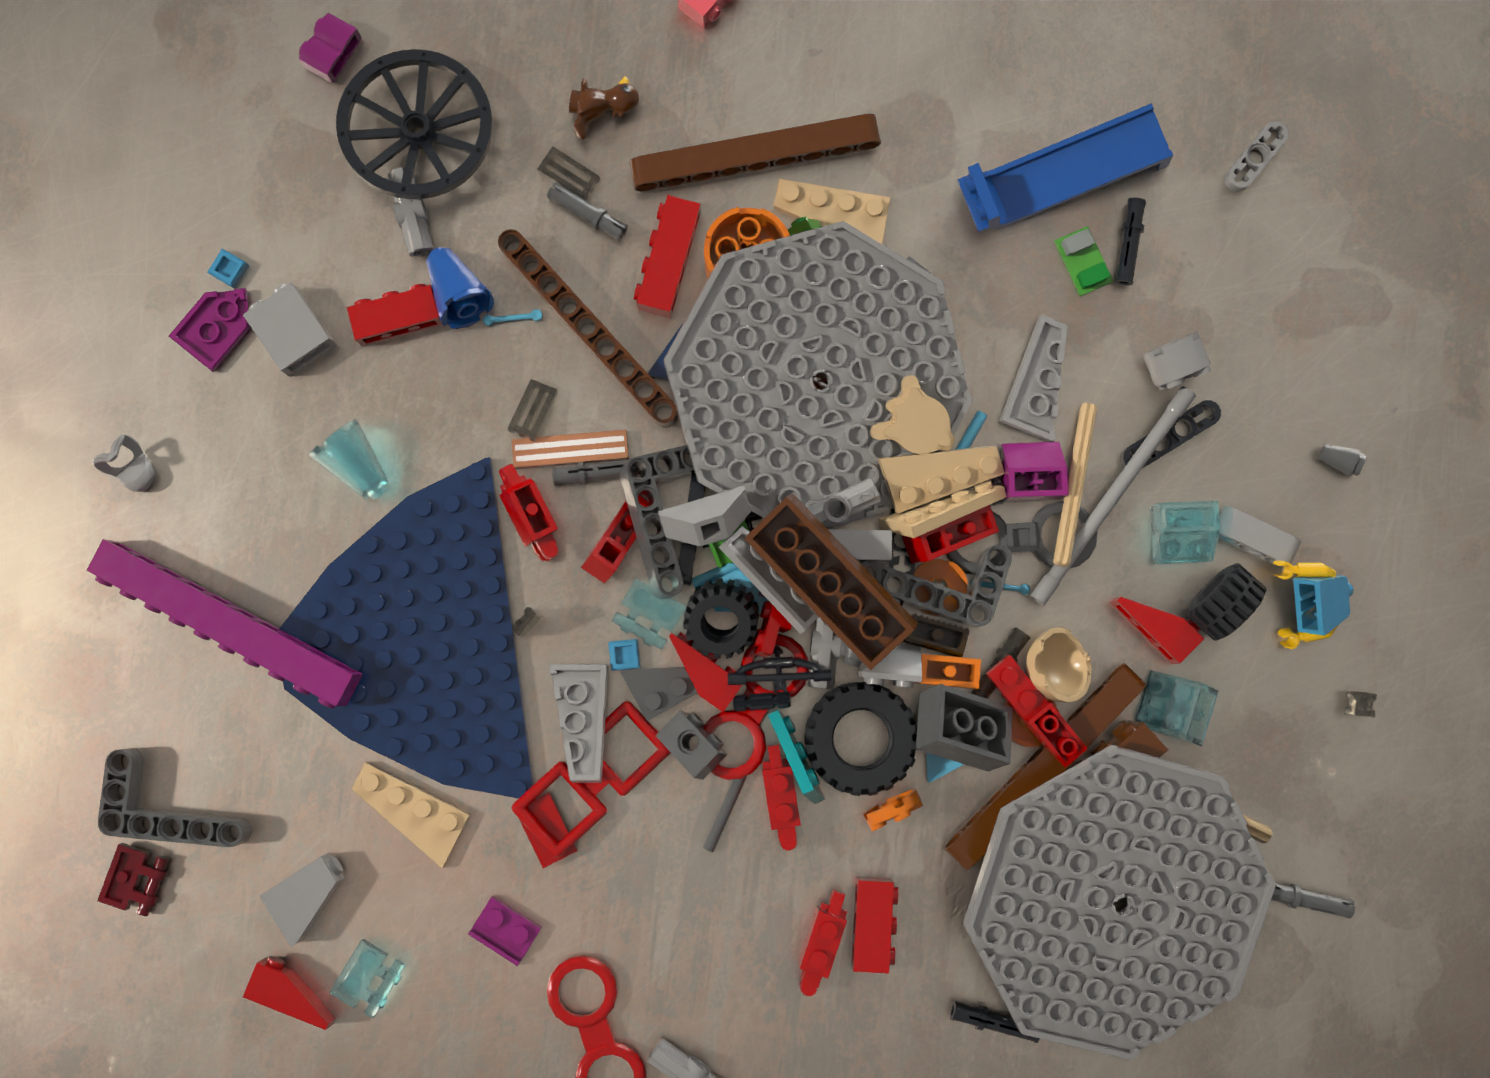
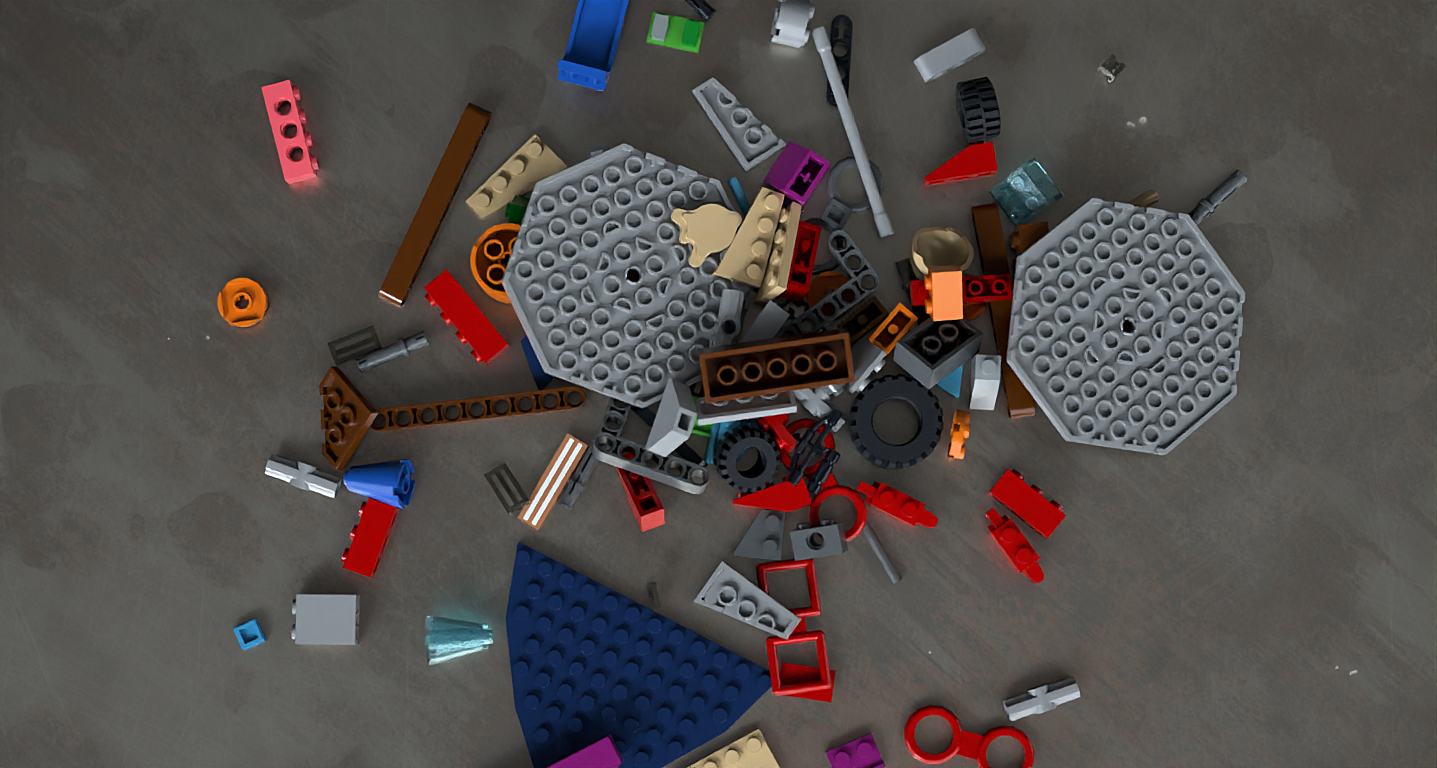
camera: 50 degrees left, 0 degrees up
magenta tile [168,288,250,372] -> none
magenta brick [299,12,362,84] -> none
black wheel [336,49,493,199] -> none
medium azure hinge [483,309,543,326] -> none
red hinge [498,464,559,562] -> none
reddish brown animal [569,76,639,141] -> none
dark azure tile [608,639,641,671] -> none
clear light blue plate [612,578,686,650] -> none
teal wing [768,710,825,804] -> none
black pin [950,1001,1040,1043] -> none
medium azure hinge [970,580,1031,595] -> none
tan axle [1053,403,1097,567] -> none
clear light blue slope [1150,501,1220,564] -> none
dark azure torso [1272,560,1354,649] -> none
none -> orange plate [217,278,268,327]
none -> reddish brown plate [319,366,378,470]
none -> orange brick [924,265,963,321]
none -> light grey slope [969,355,1001,410]

